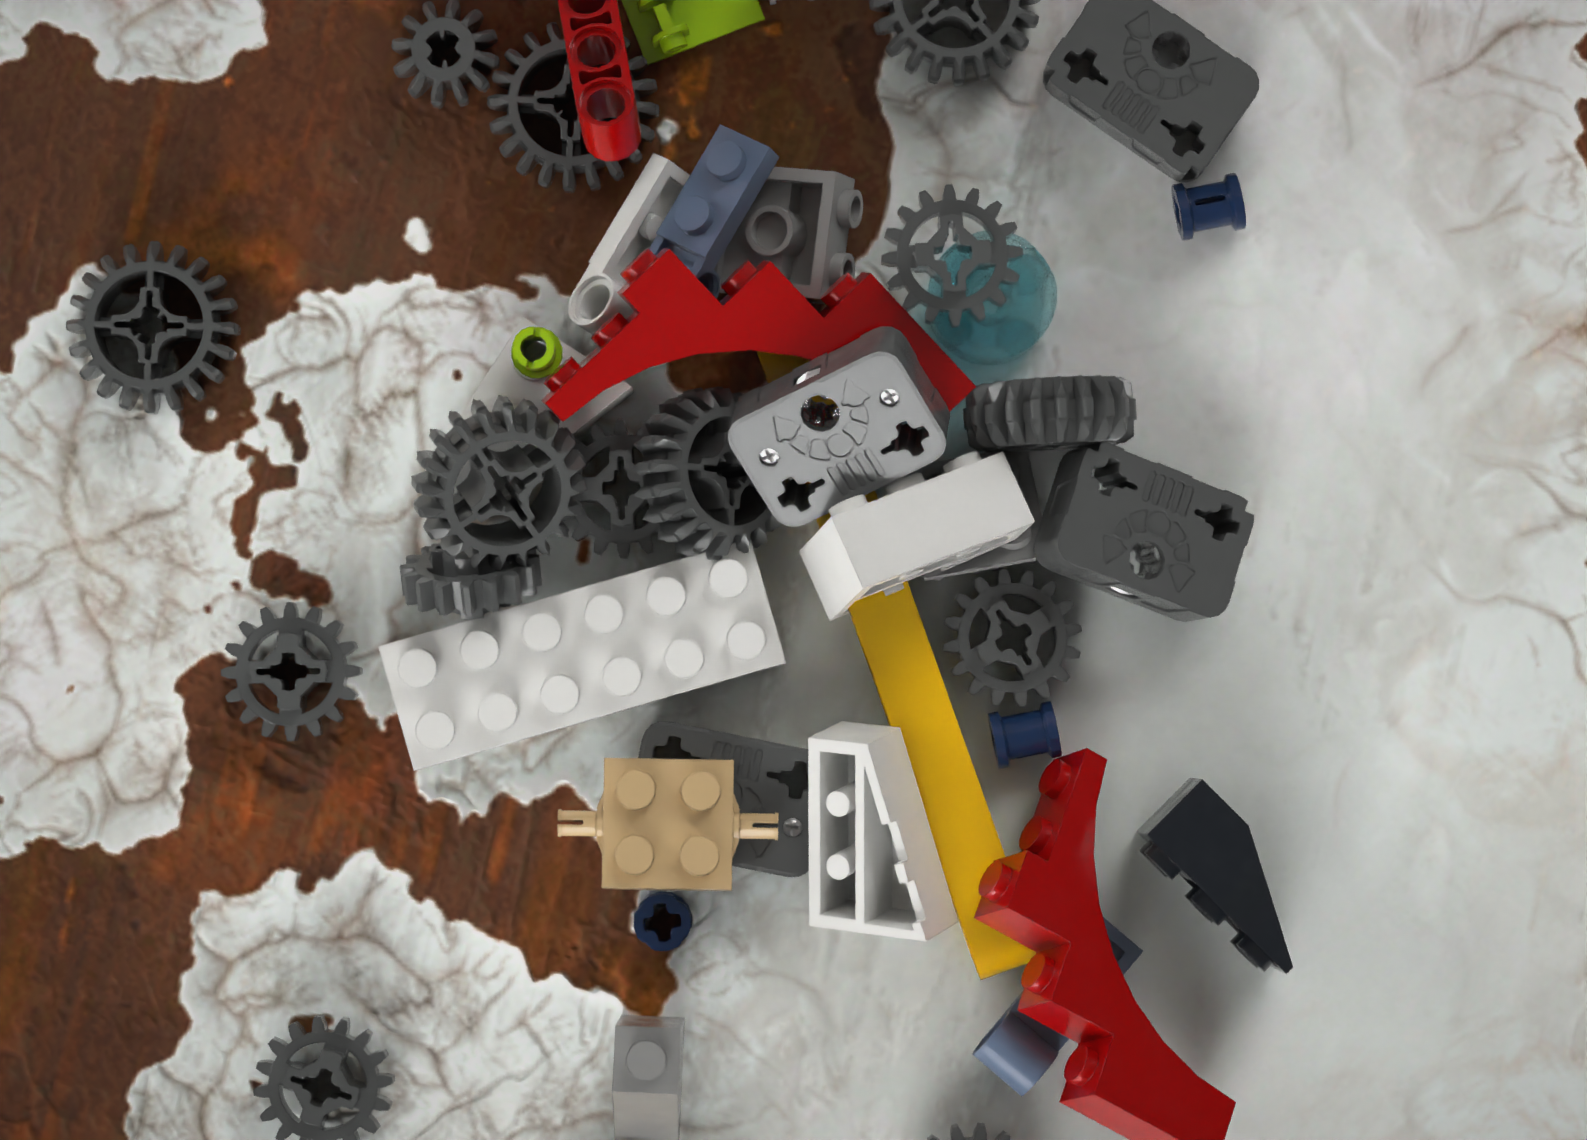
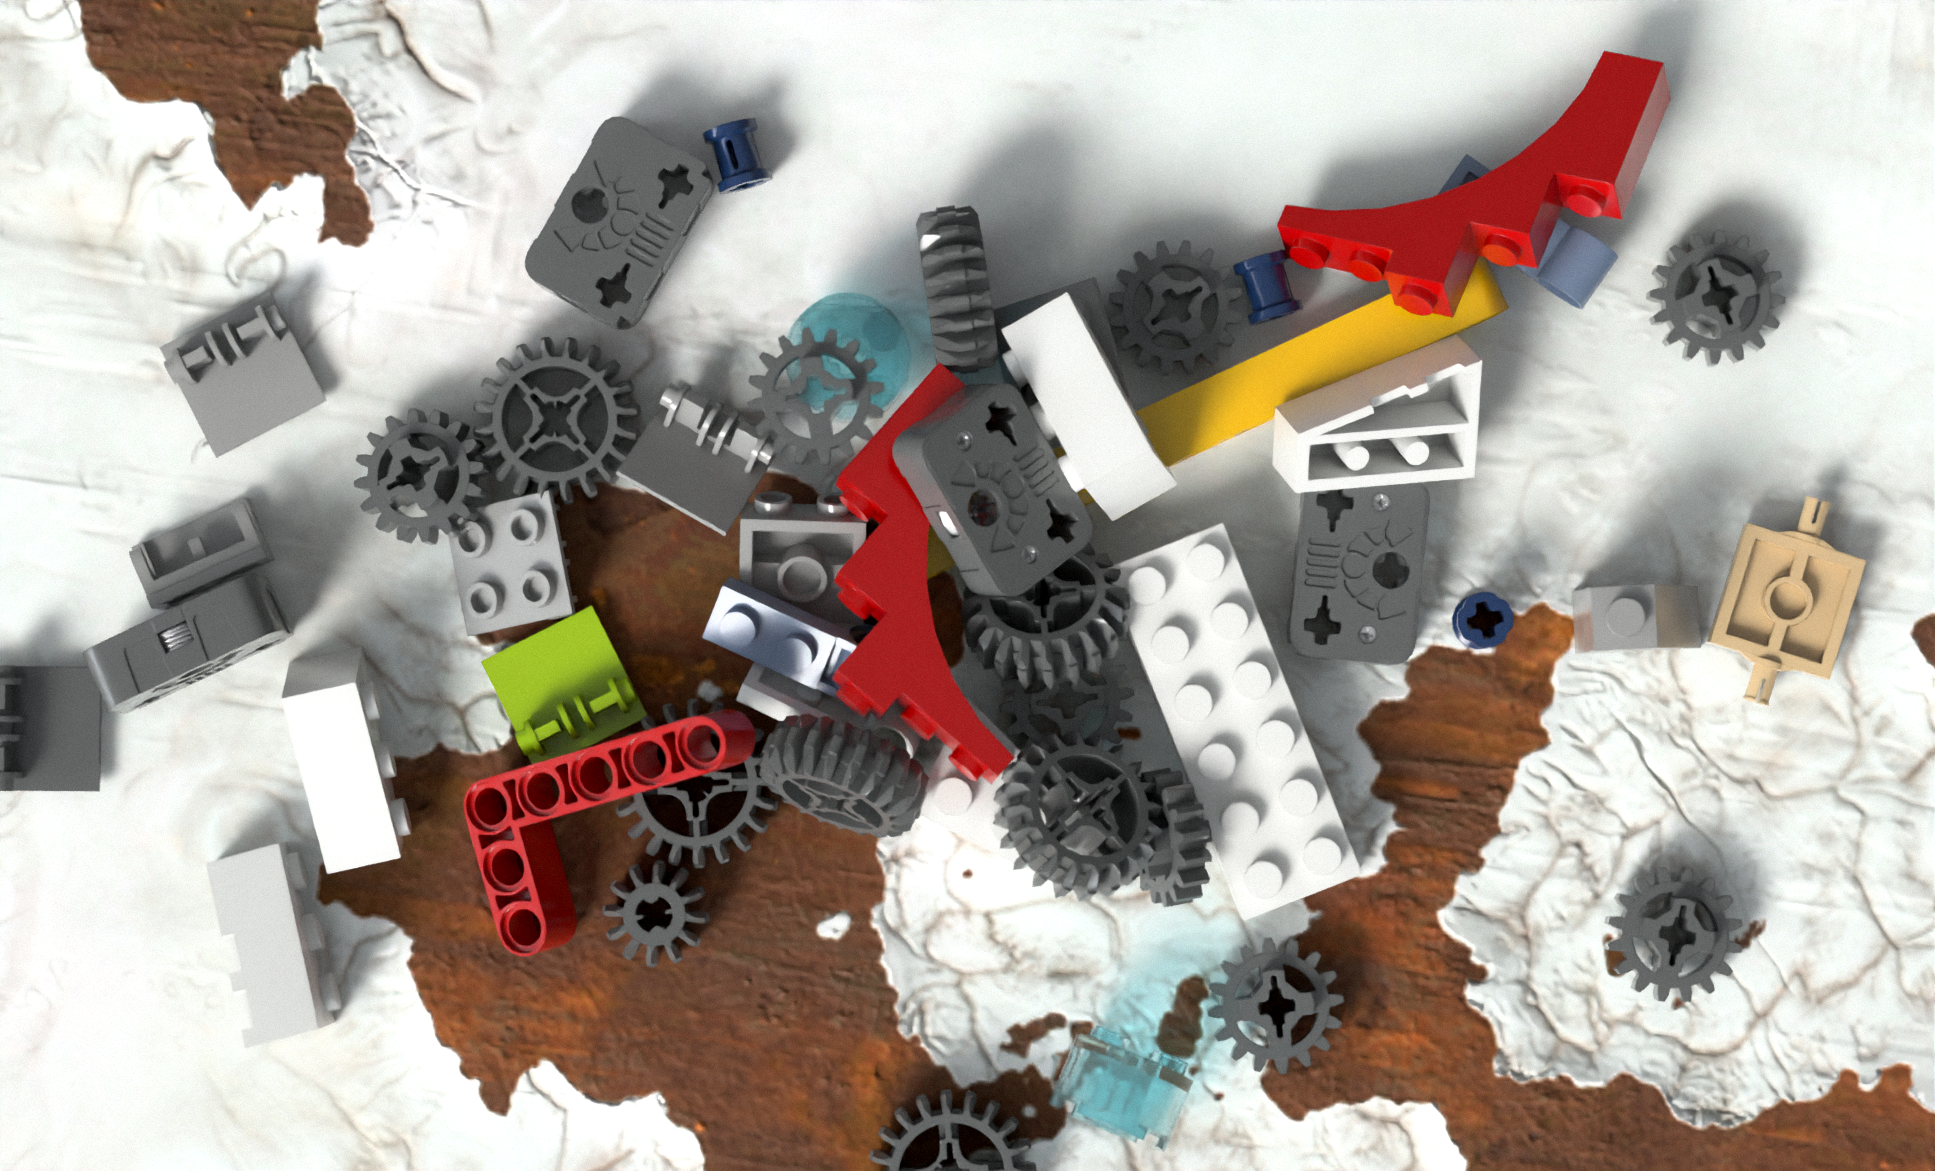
camera: 90 degrees left, 0 degrees up
lime pin [511,327,563,379] -> none
tan plate [557,758,779,891] -> none
dark grey axle [1034,442,1254,622] -> none
black slope [1136,778,1293,974] -> none
none -> light grey hinge [616,382,778,536]
none -> dark grey gear [759,714,929,838]
none -> clear light blue brick [1048,1025,1193,1152]

